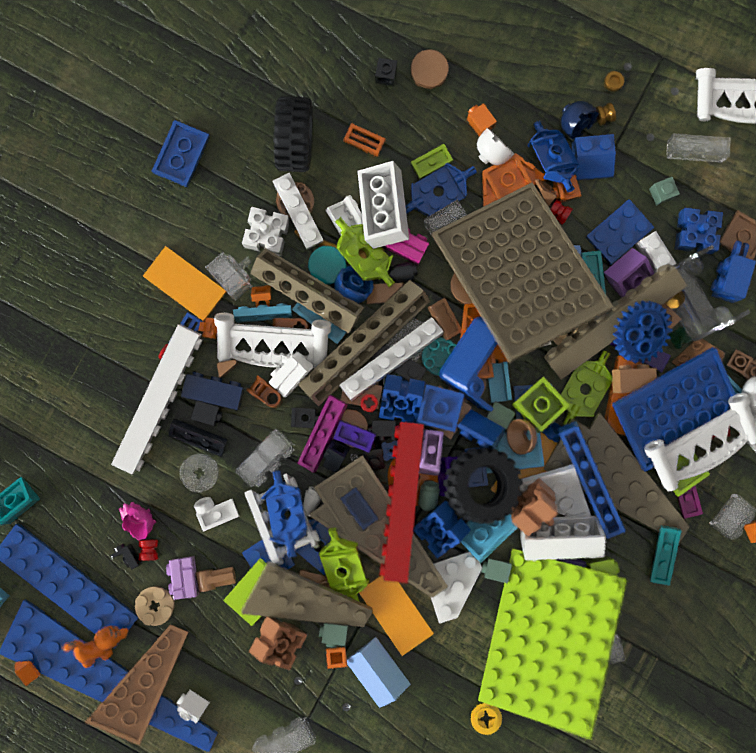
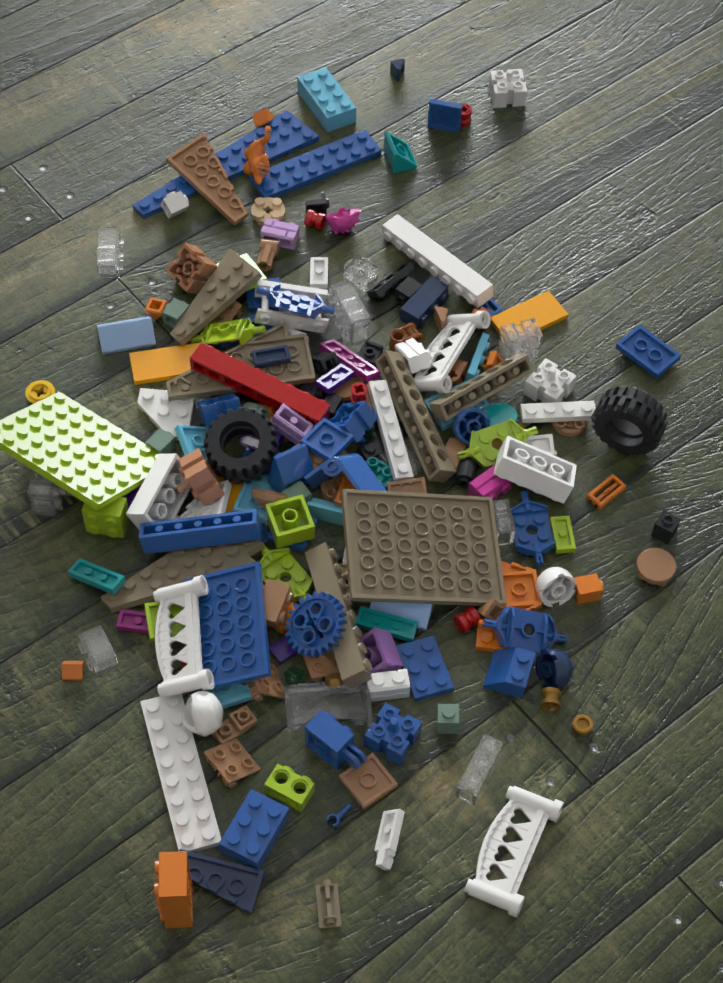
camera: 110 degrees right, 30 degrees down
white tile [194,497,214,514] -> none

